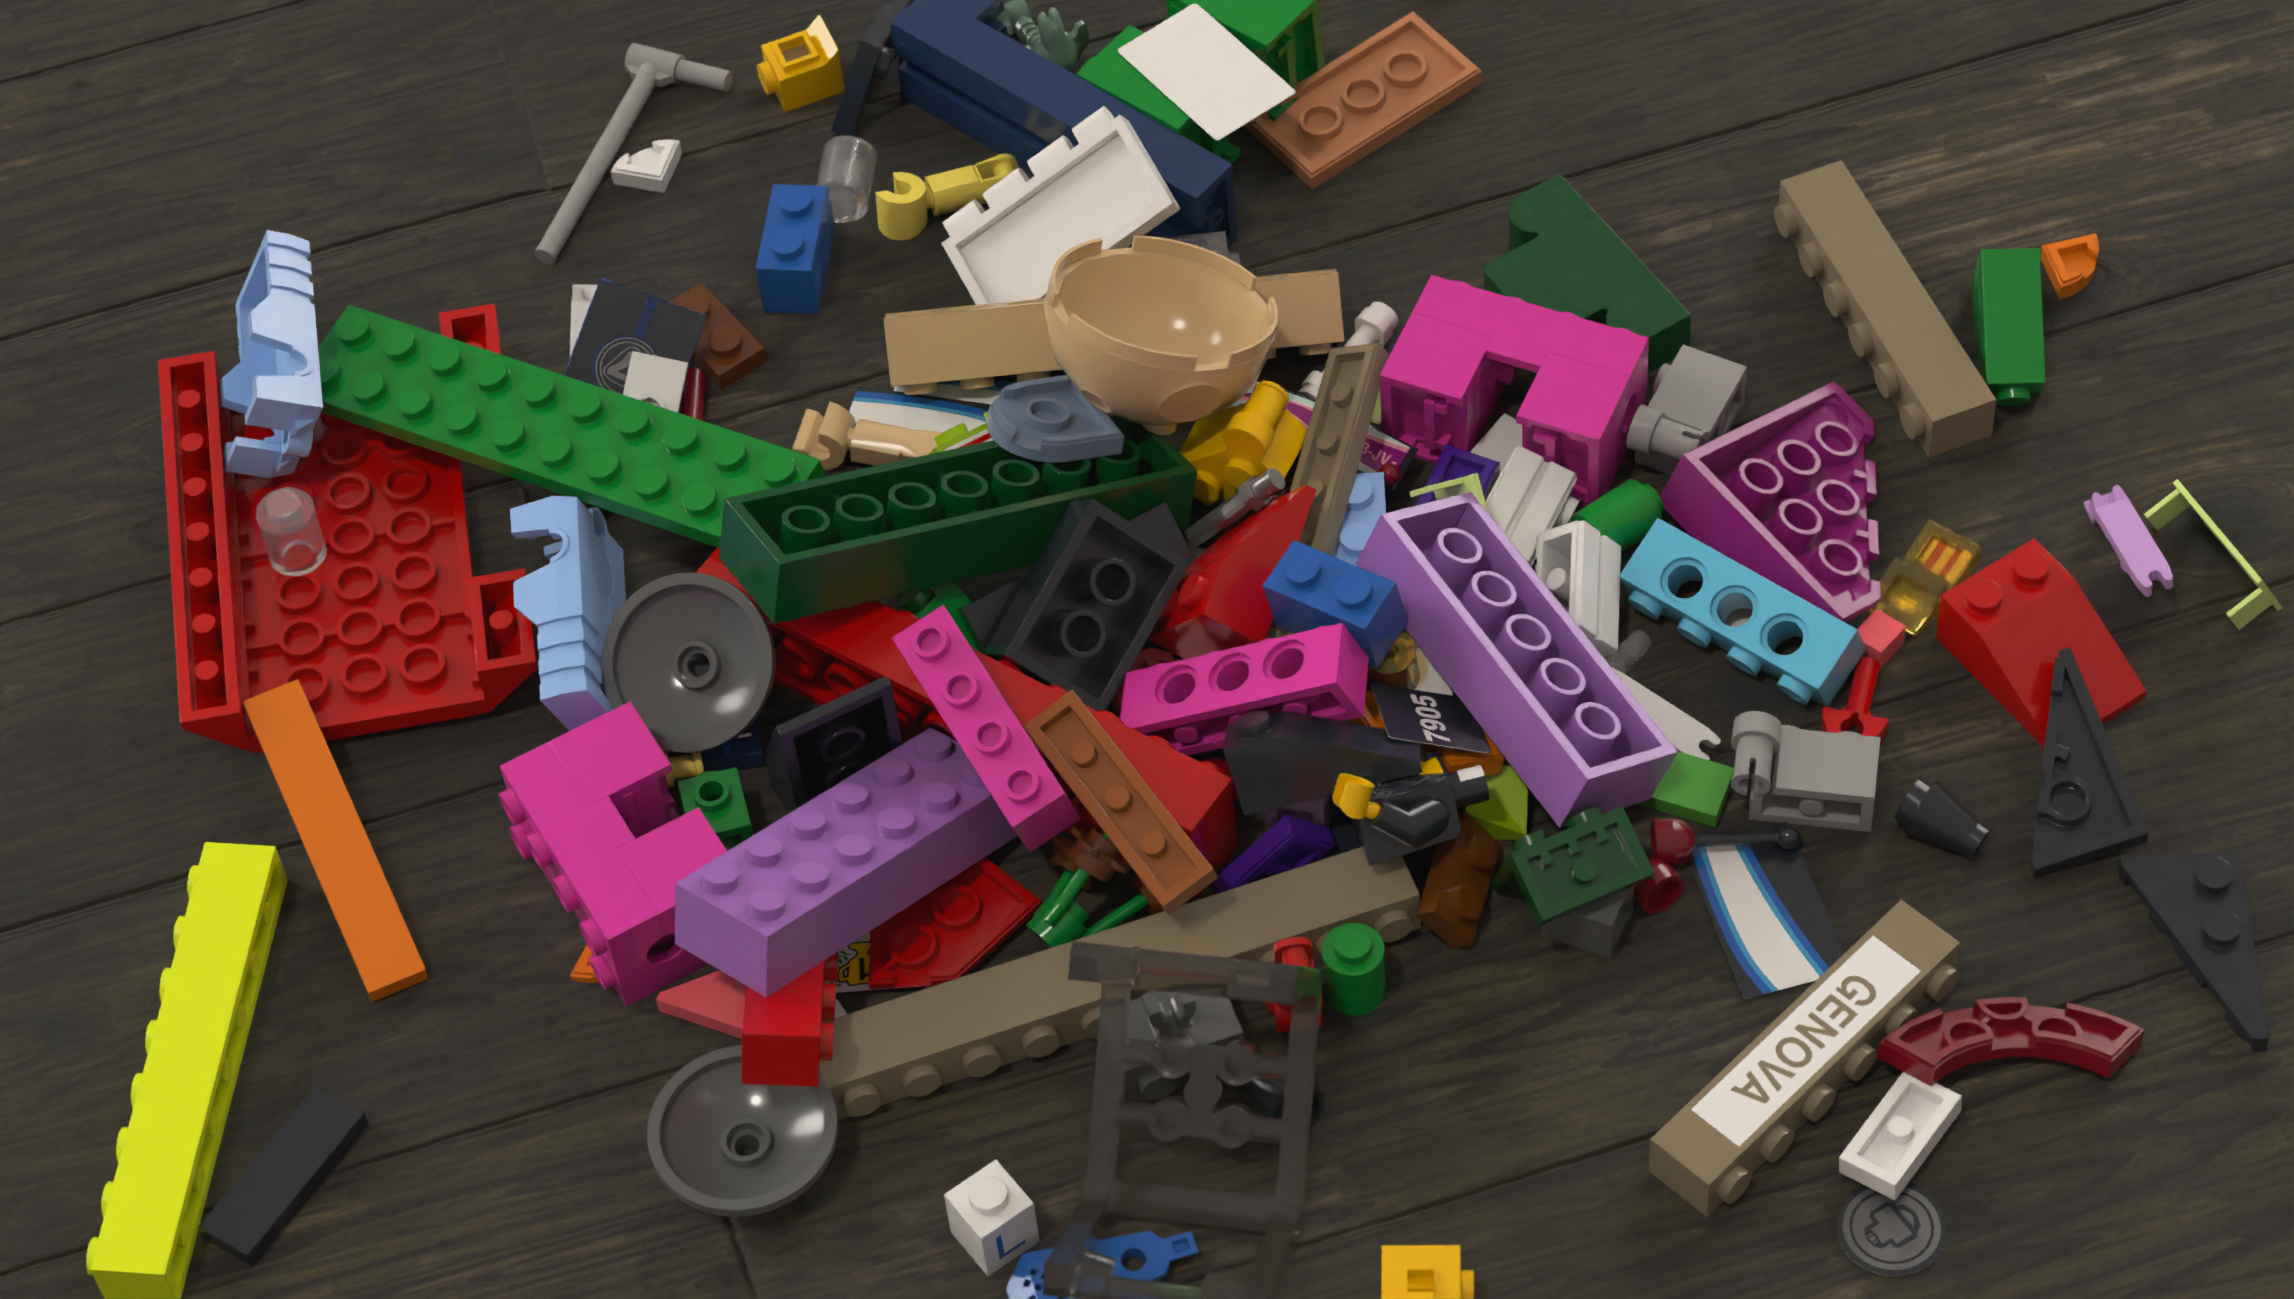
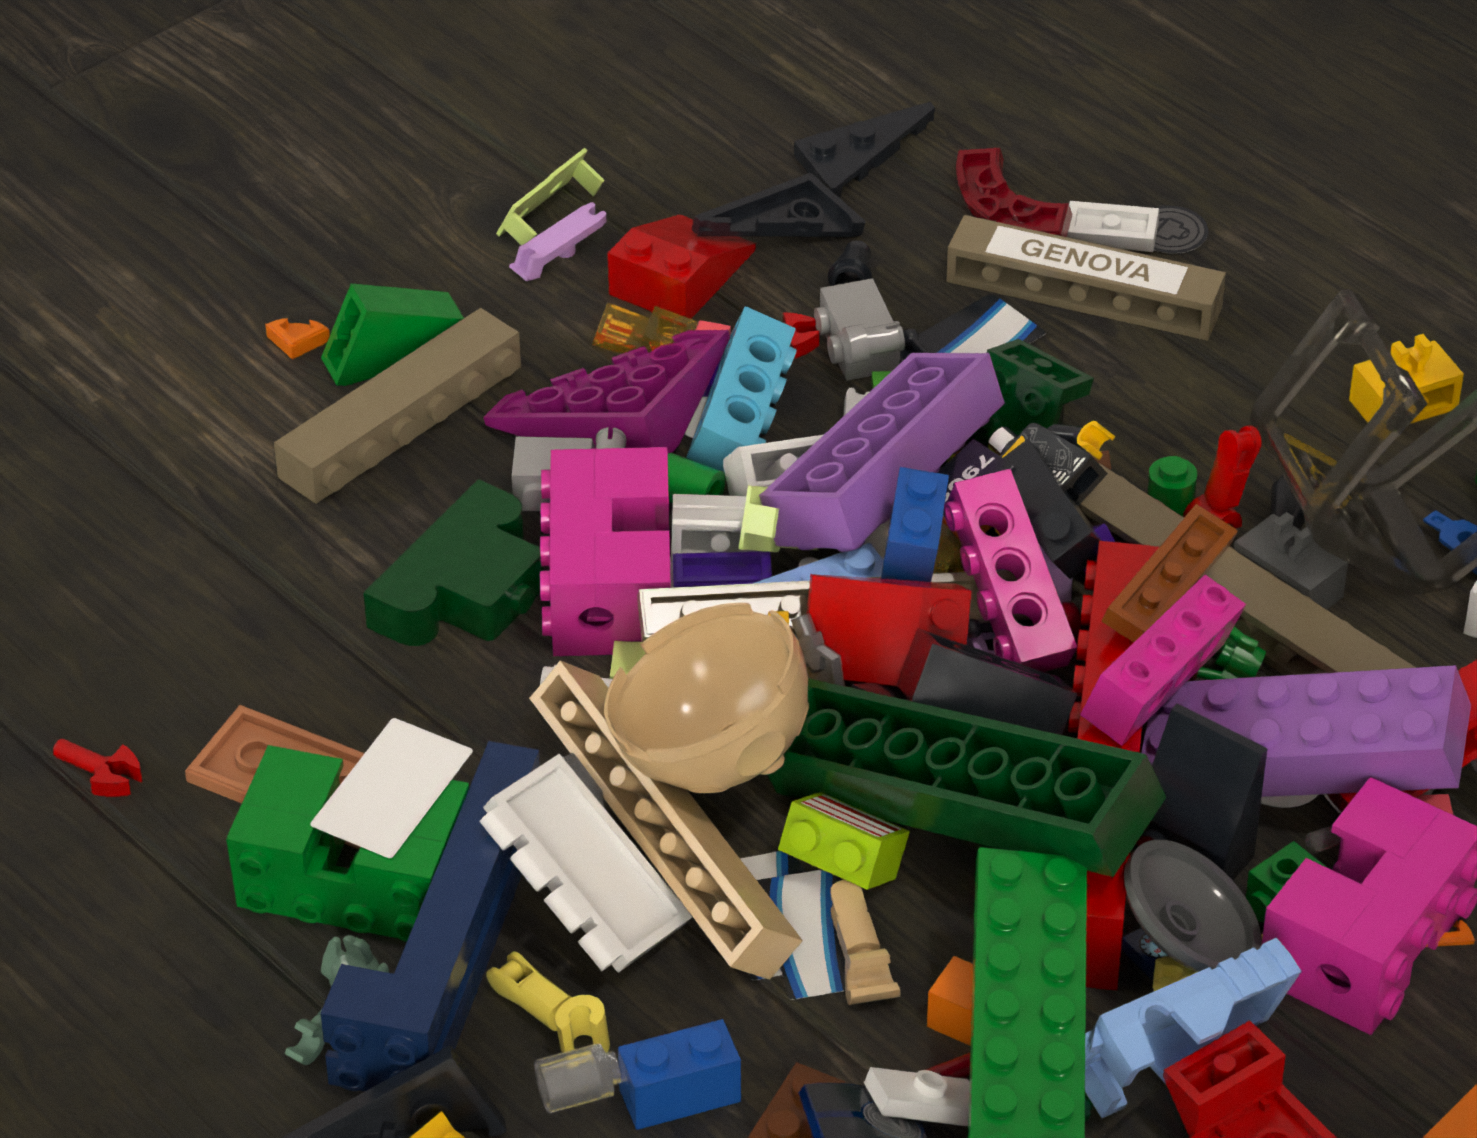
camera: 120 degrees left, 10 degrees down
sand blue tile [987,375,1125,463] -> none

